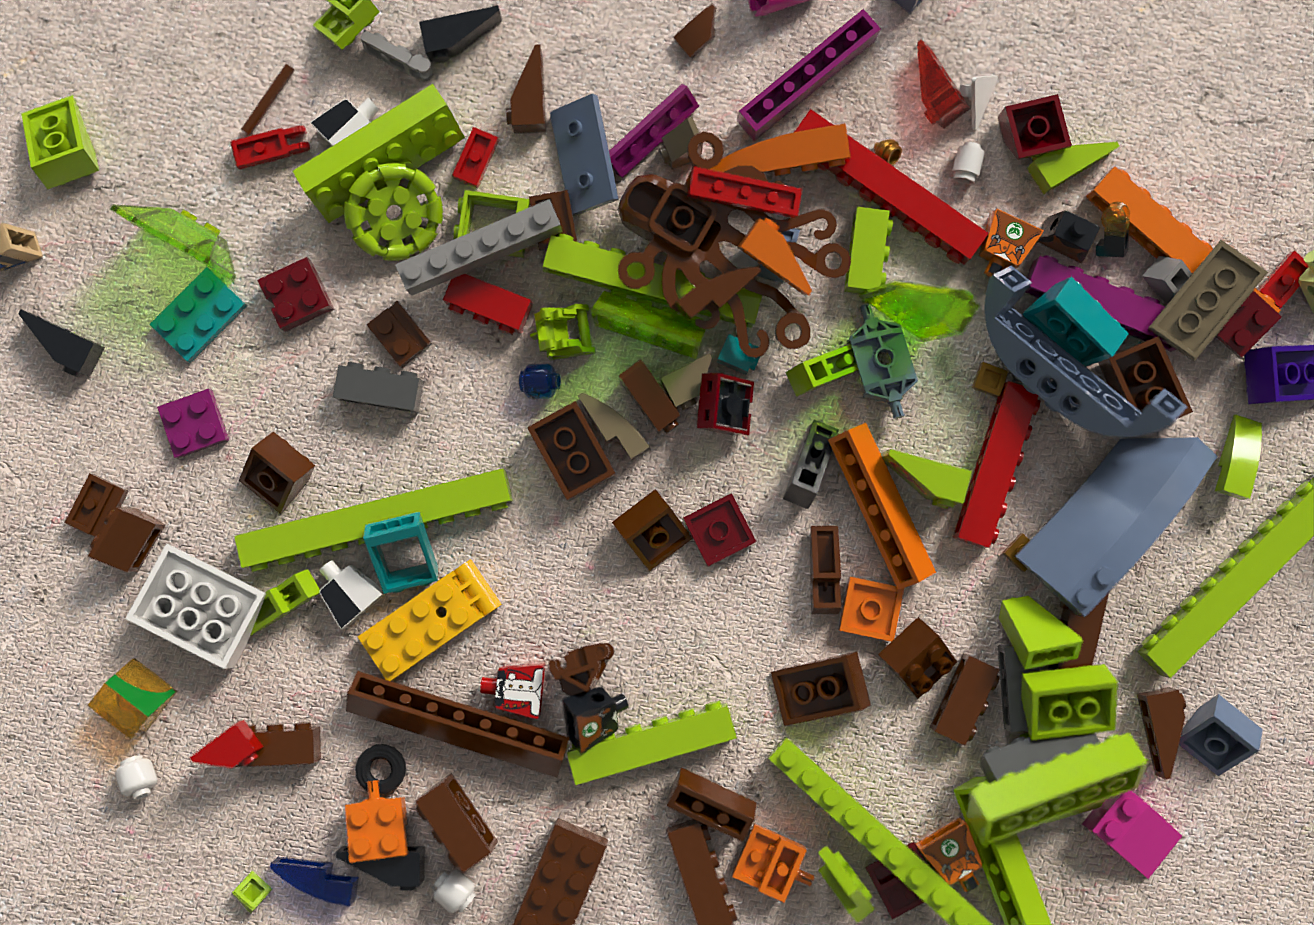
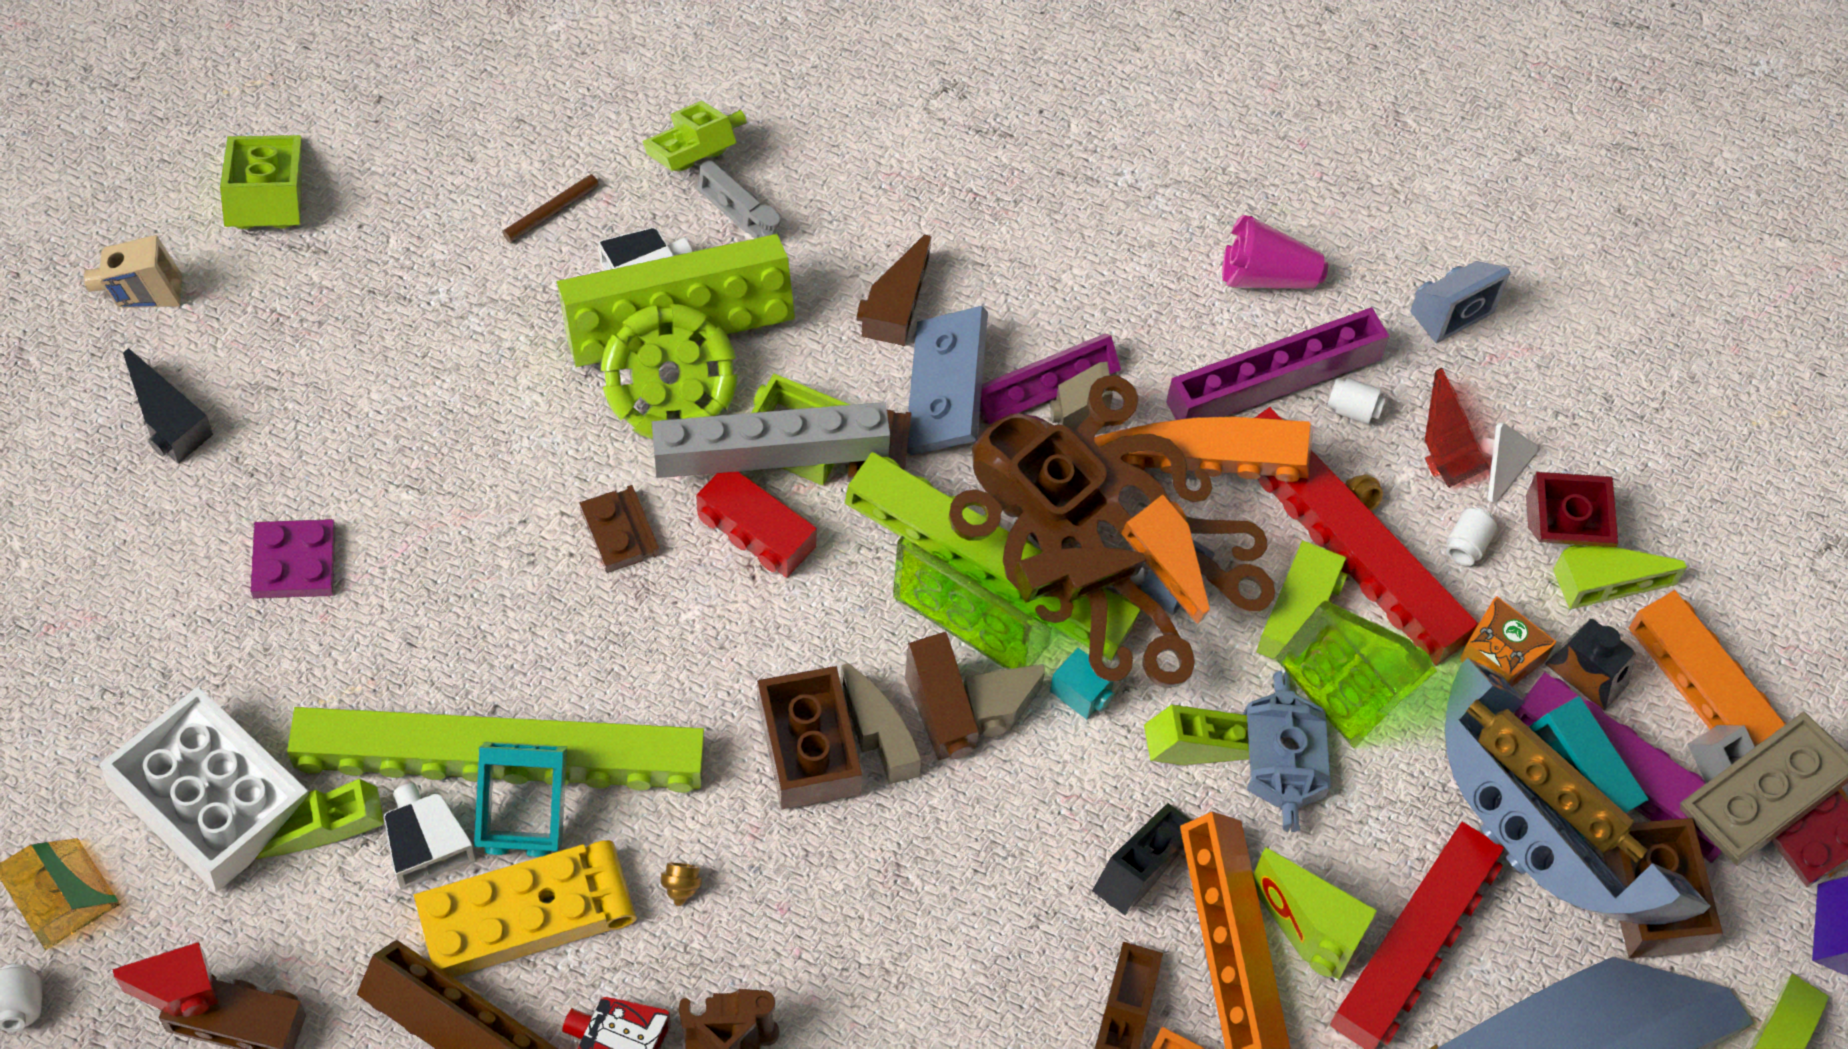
camera: 10 degrees right, 25 degrees down
reddish brown plate [64,473,129,537] -> none
reddish brown slope [88,507,165,572] -> none
clear neon green slope [110,204,236,281] -> none
plate [149,267,248,363] -> none
red hinge [230,126,311,170] -> none
reddish brown slope [239,432,315,514] -> none
dark red piece [257,257,334,332] -> none
dark grey brick [333,362,424,413] -> none
black slope [419,5,502,63] -> none
red plate [452,127,499,188] -> none
clear blue head [519,364,561,399] -> none
lime piece [530,304,596,361] -> none
reddish brown slope [612,489,693,572] -> none
reddish brown slope [673,4,717,59] -> none
dark red plate [683,493,757,567] -> none
red plate [687,167,802,218] -> none
piece [697,373,754,436] -> none
pearl gold plate [972,362,1009,397] -> none
leg [1096,202,1130,257] -> none
none -> pearl gold plate [660,862,702,906]
none -> white brick [1327,378,1386,424]
none -> pearl gold plate [1466,698,1648,863]

